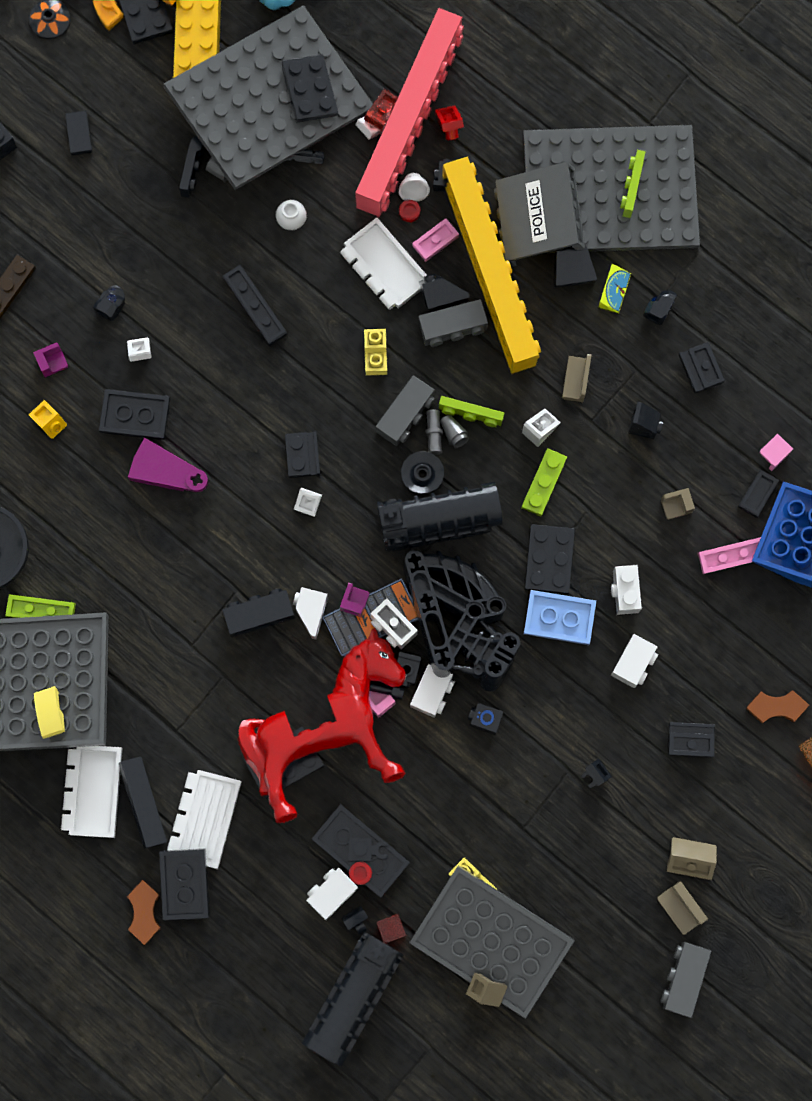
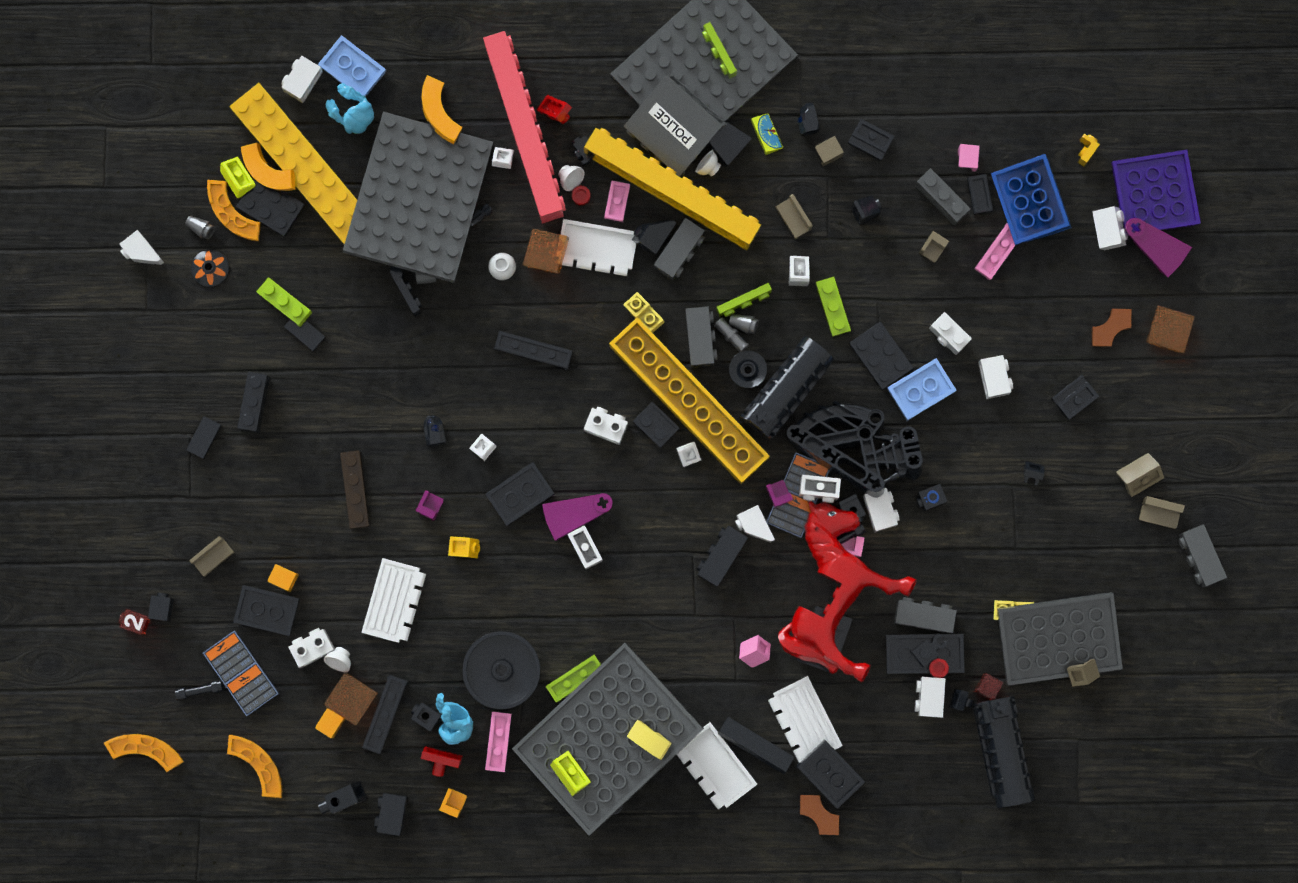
camera: 40 degrees left, 5 degrees up
black plate [281,54,339,123] -> none
clear red plate [363,89,398,130] -> none
none -> lime plate [256,277,312,327]
none -> light orange tile [421,75,462,145]
none -> clear orange tile [523,229,569,274]
none -> white brick [568,525,603,570]
none -> white brick [584,407,628,445]
none -> yellow brick [609,318,770,484]
none -> white piece [695,150,721,177]
none -> bright pink panel [739,635,771,667]
none -> dark tan panel [815,136,844,167]
none -> dark grey brick [894,597,957,634]
none -> dark grey brick [915,168,970,226]

